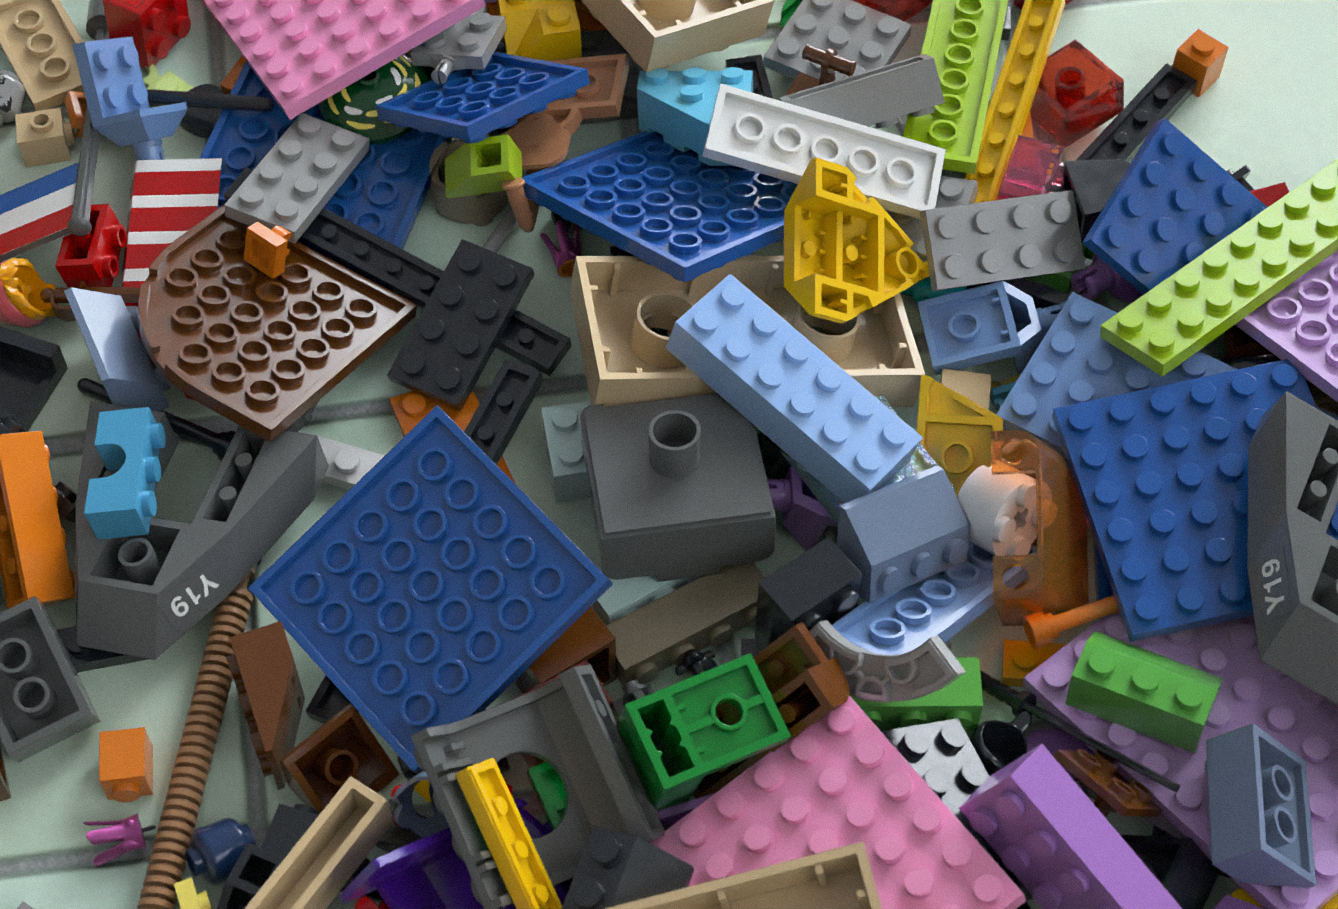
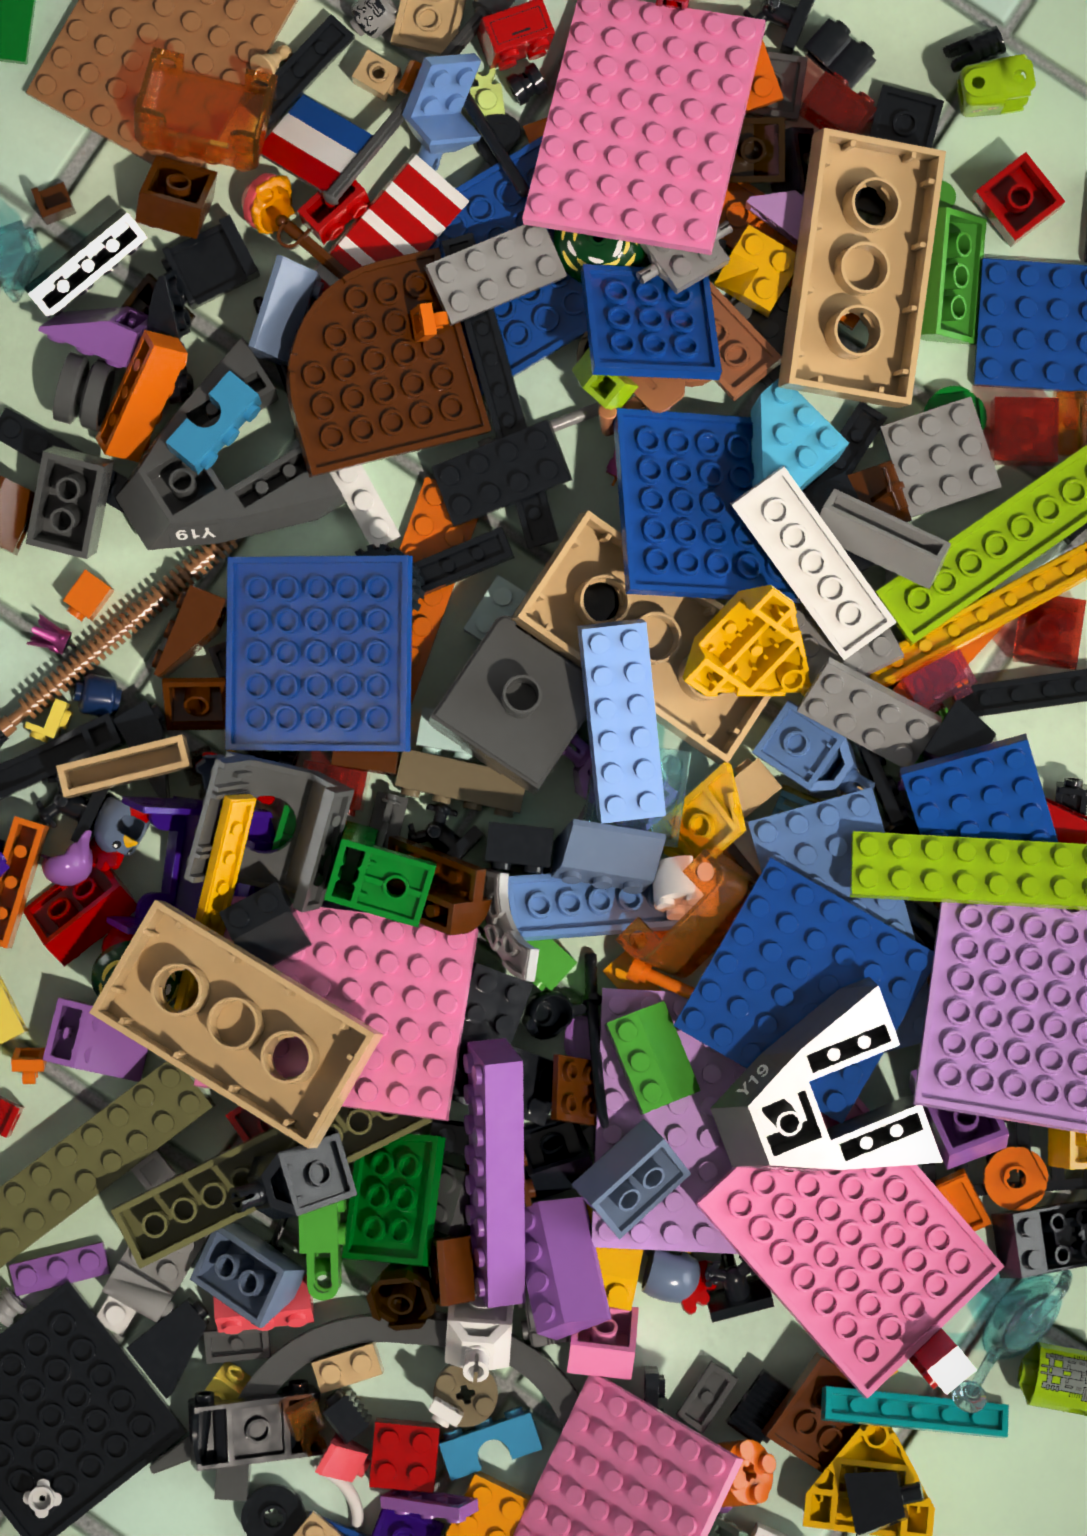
camera: 45 degrees right, 30 degrees up
none -> black wheel [505,63,548,106]

